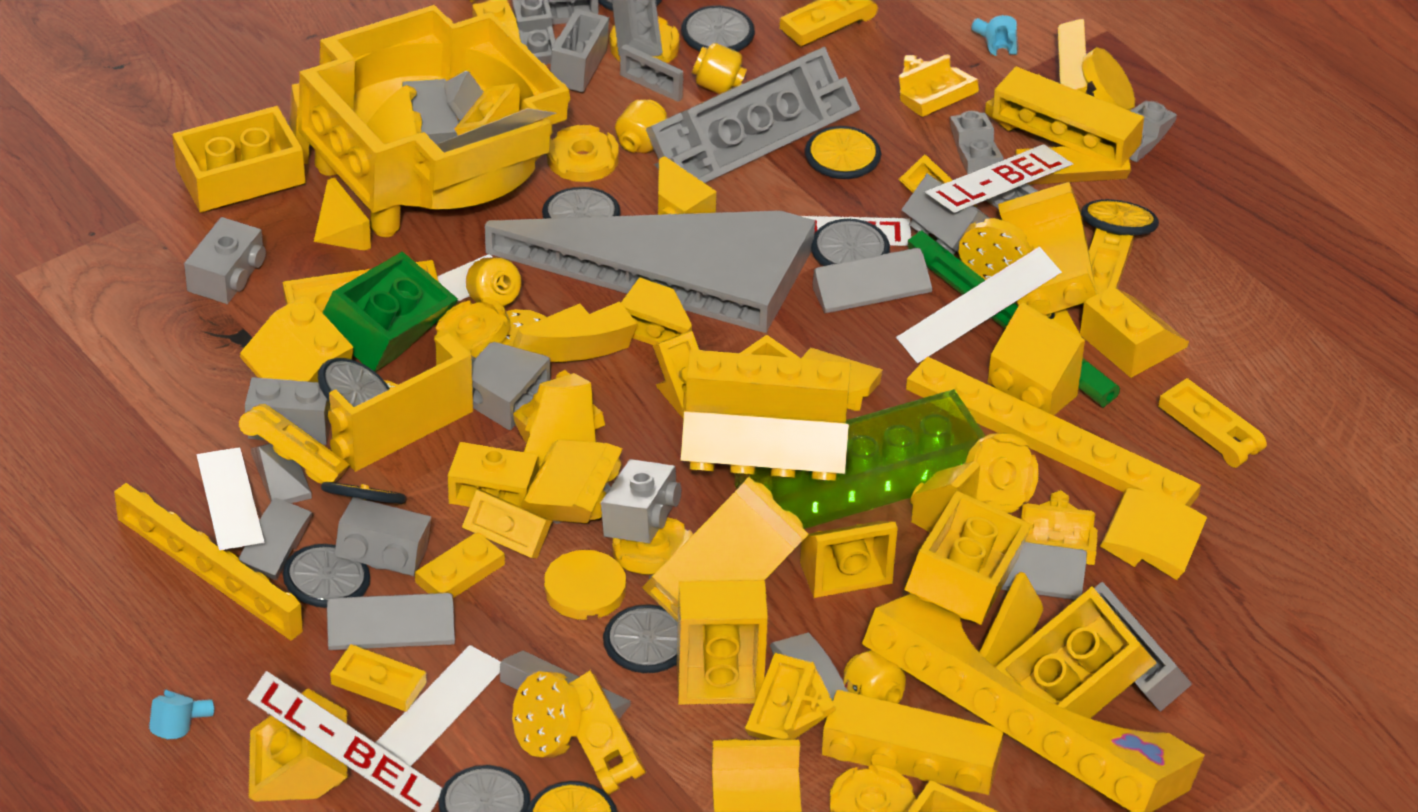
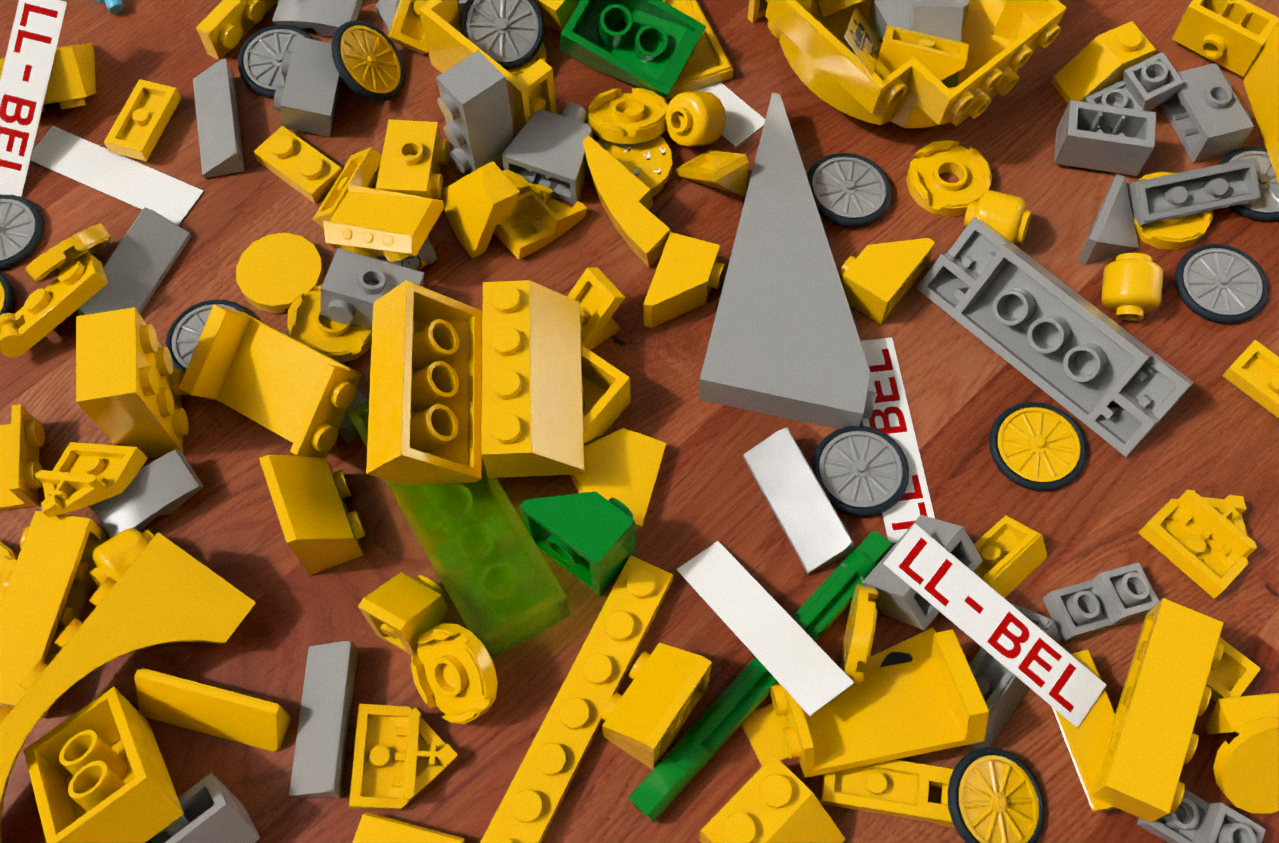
camera: 85 degrees right, 20 degrees up
yellow brick [904,490,1032,625] -> none
none -> light grey brick [436,50,514,174]
none -> green slope [519,491,636,596]
none -> yellow slope [675,150,749,197]

